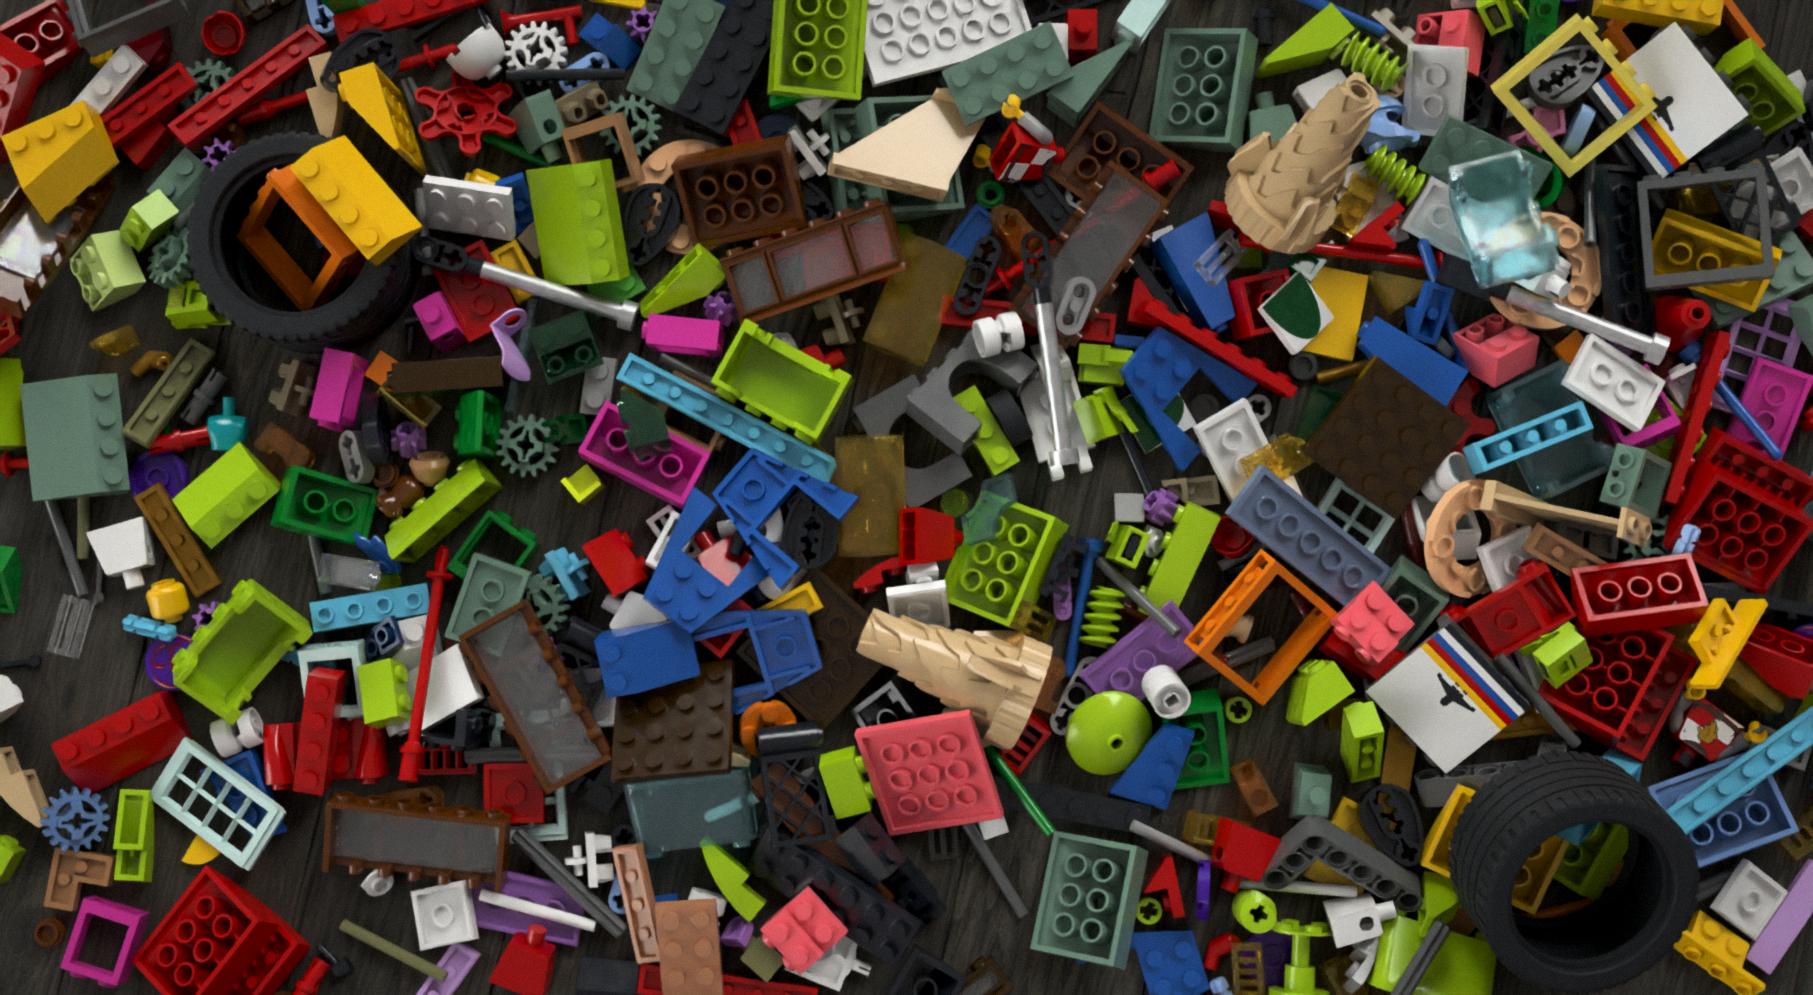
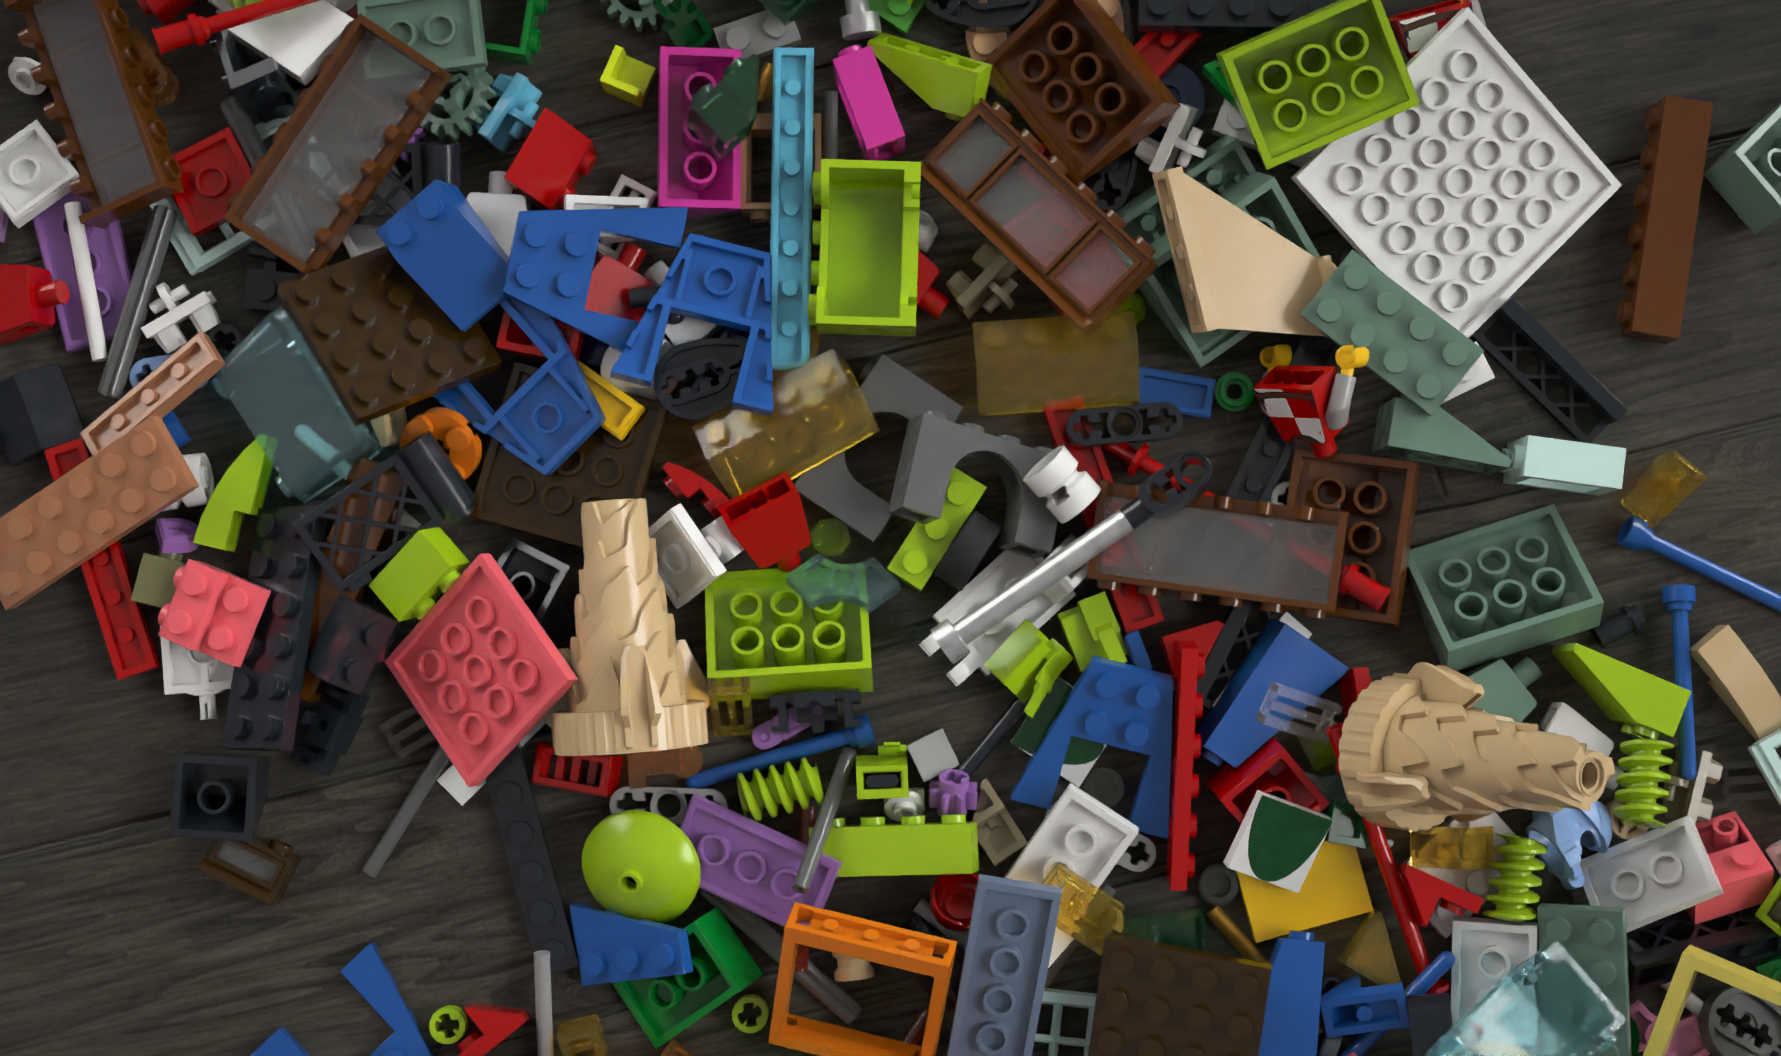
camera: 55 degrees right, 0 degrees up
red slope [418,744,478,775] -> none
medium lavender gear [703,291,739,327] -> none
green bar [984,745,1056,837] -> none
clear orange piece [989,204,1043,261] -> none
sand green slope [1030,831,1149,970] -> none
light grey plate [1054,276,1096,335] -> none
red torso [1065,9,1097,67] -> none
white wheel [1141,665,1191,719] -> none

